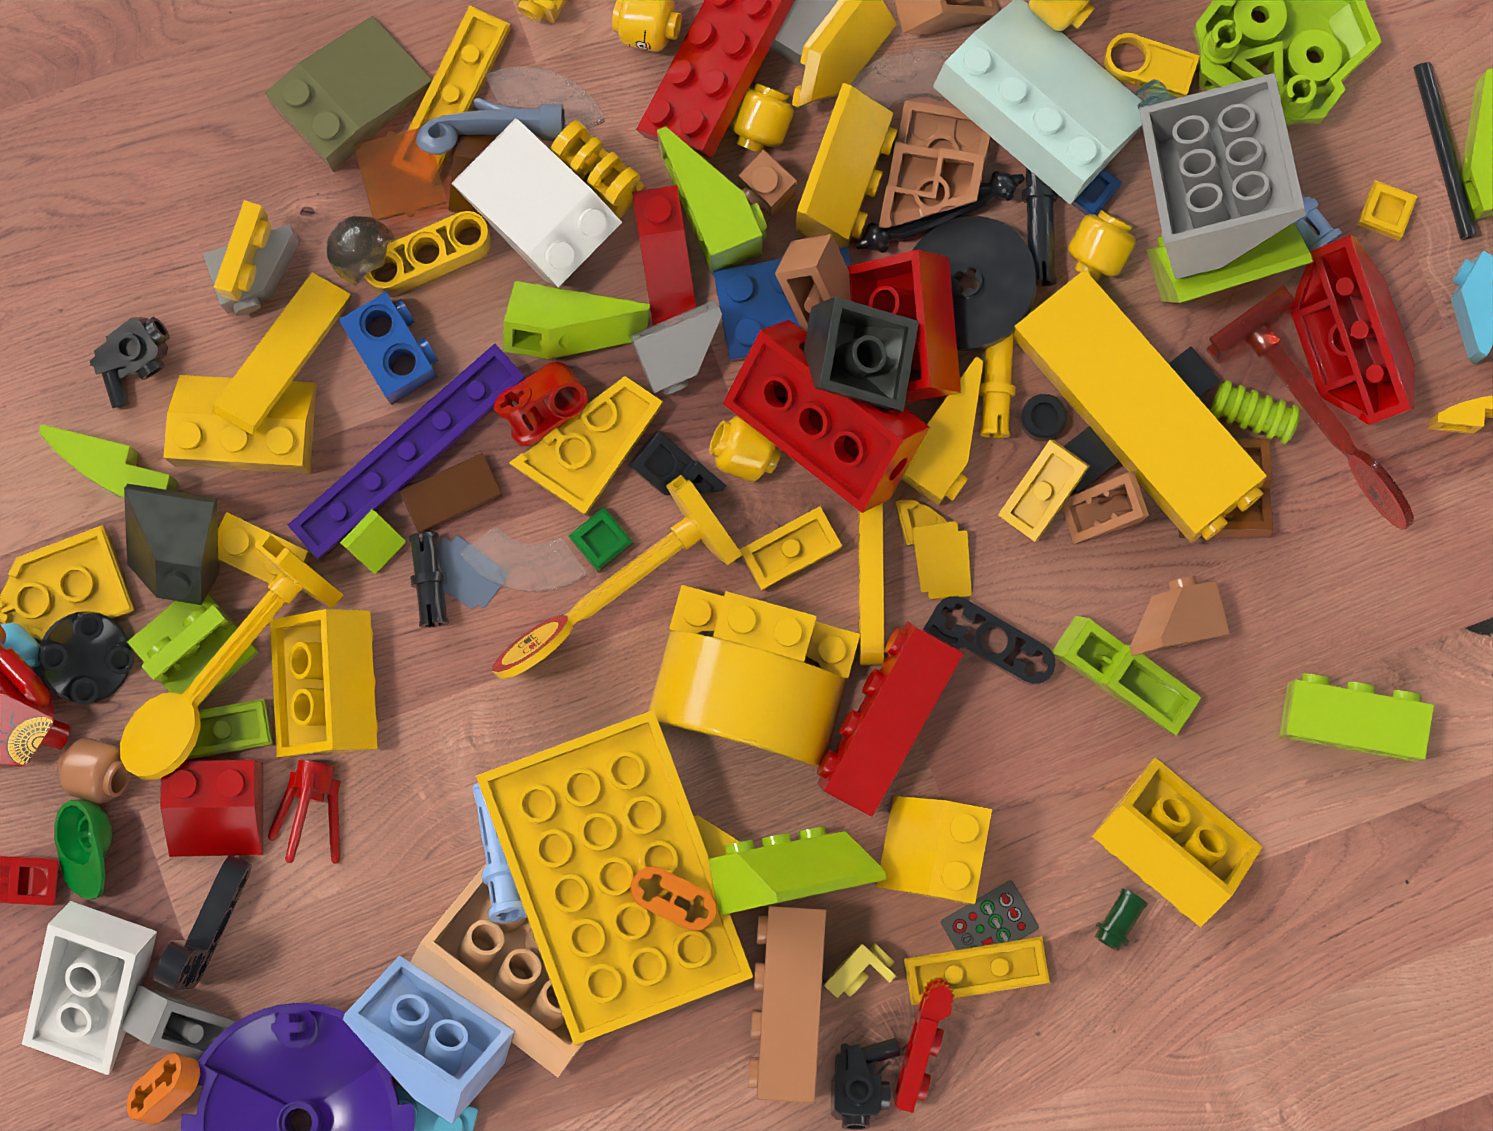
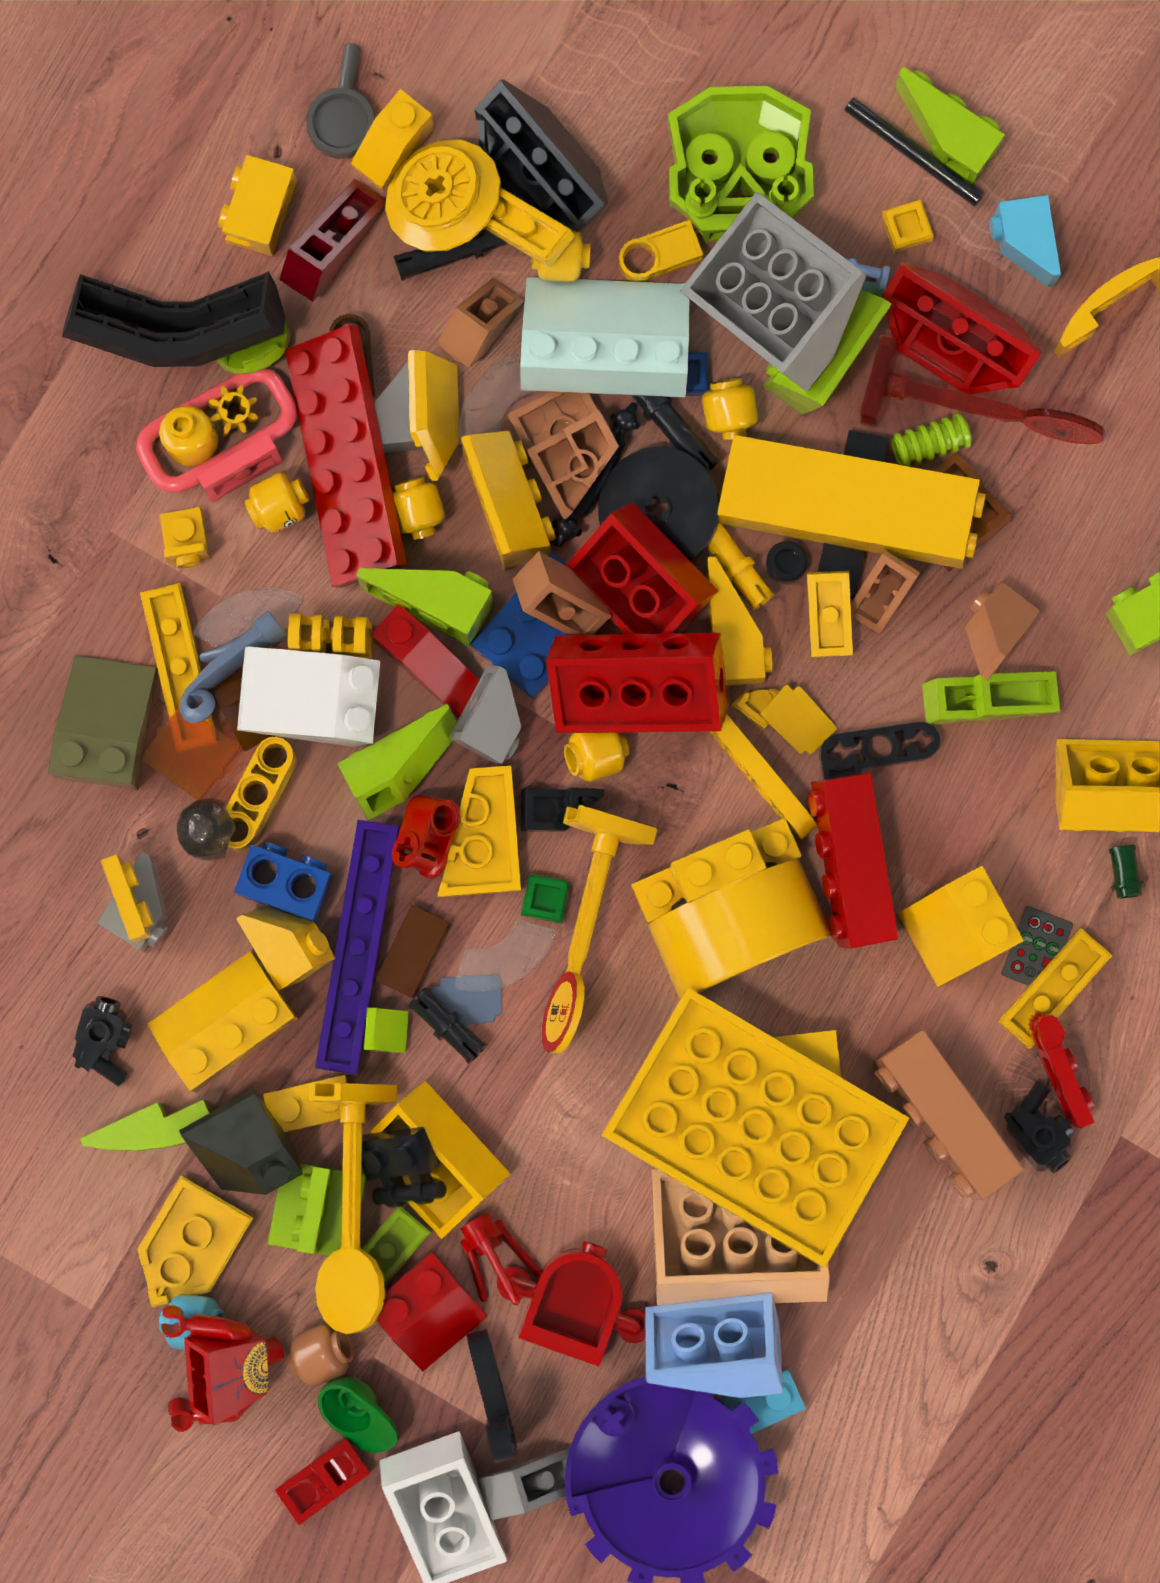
camera: 40 degrees left, 0 degrees up
black dish [38,611,134,705] -> none
orange beam [127,1053,200,1125] -> none
yellow tile [213,272,351,435] -> none
light blue pin [473,783,527,923] -> none
orange beam [630,866,717,931] -> none
lime slope [708,826,887,915] -> none
nougat brick [738,150,797,224] -> none
yellow plate [739,506,842,592] -> none
pearl dark grey slope [804,296,919,412] -> none
light yellow bracket [822,943,896,998] -> none
clear light blue hand [1135,79,1179,111] -> none
none -> yellow slope [236,906,335,991]
none -> black plate [361,1127,446,1208]
none -> red piece [497,1241,646,1367]

